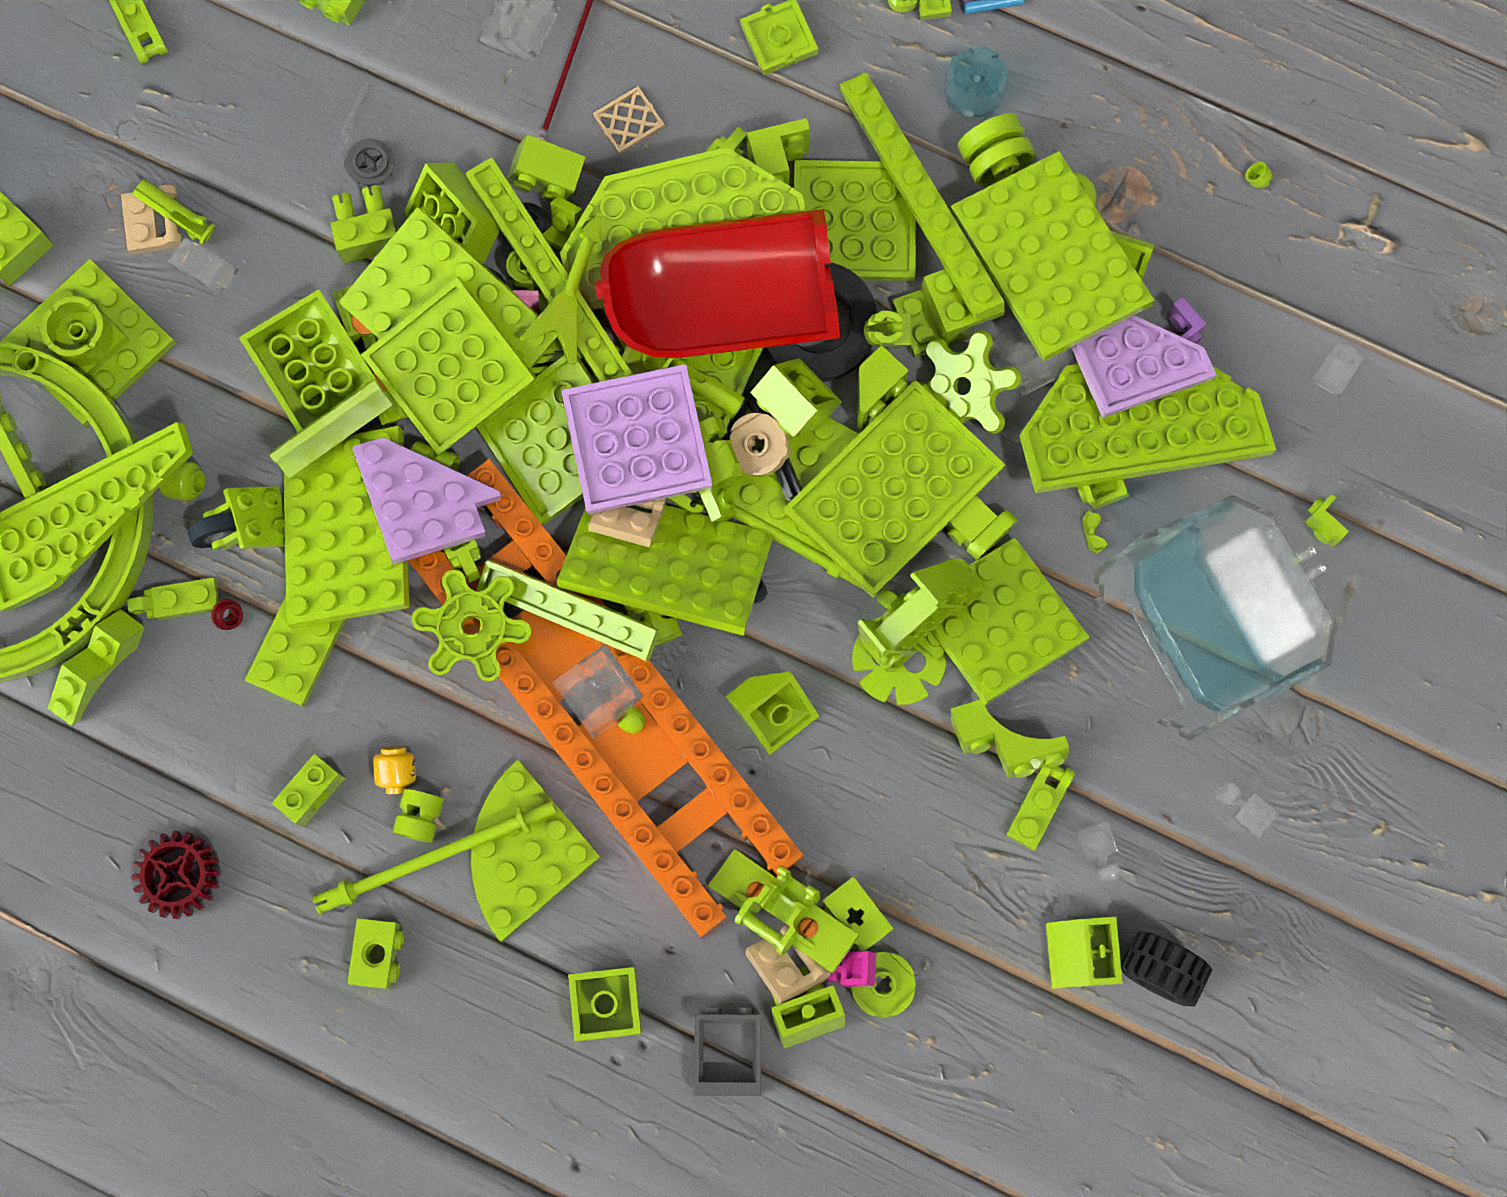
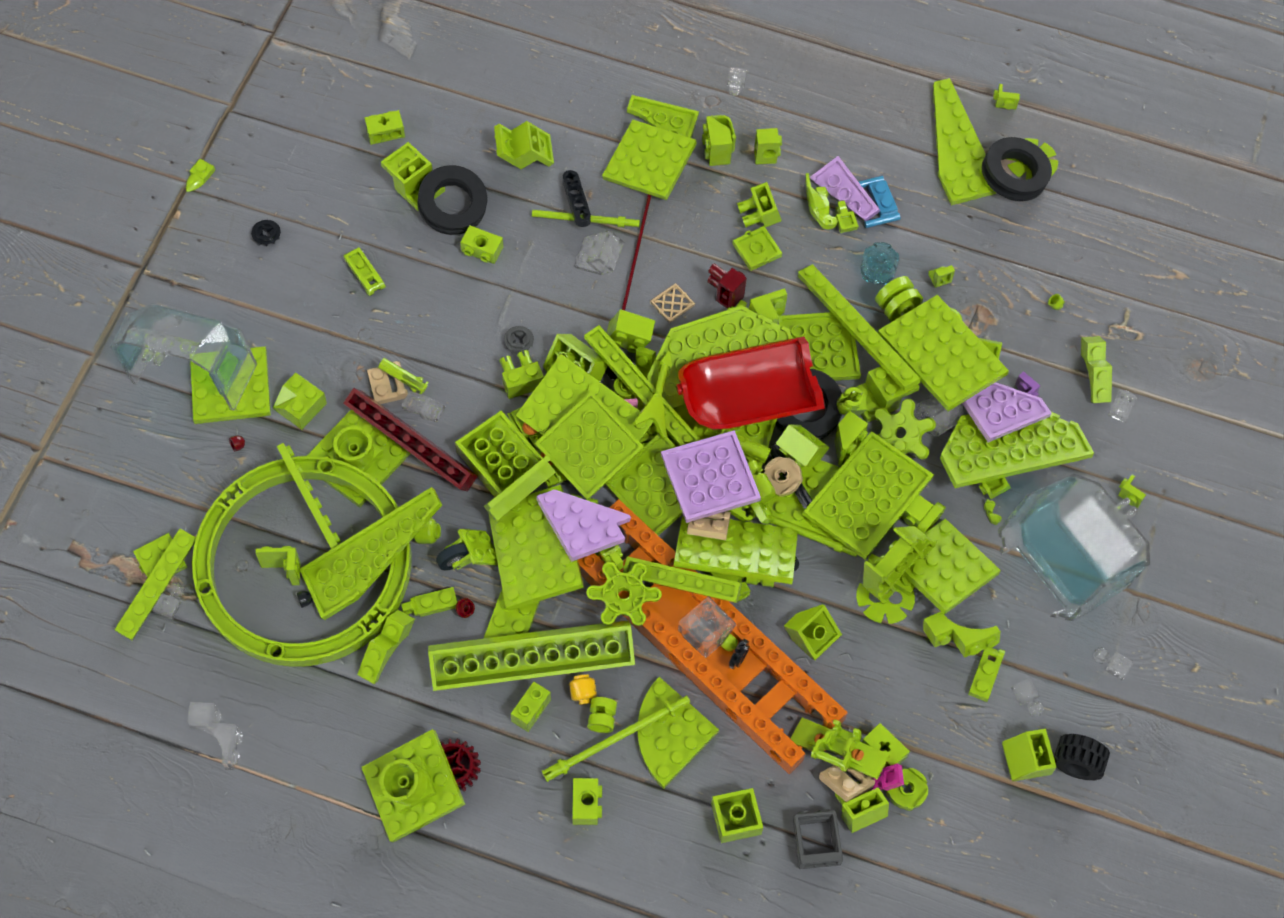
camera: 10 degrees left, 15 degrees down
none -> dark red brick [343,388,478,492]
none -> lime piece [362,729,465,843]
none -> lime brick [428,620,635,691]
none -> dark red brick [707,263,747,309]
none -> black gear [729,639,750,670]
none -> lime bracket [928,265,955,288]
none -> lime arch [1081,336,1112,403]

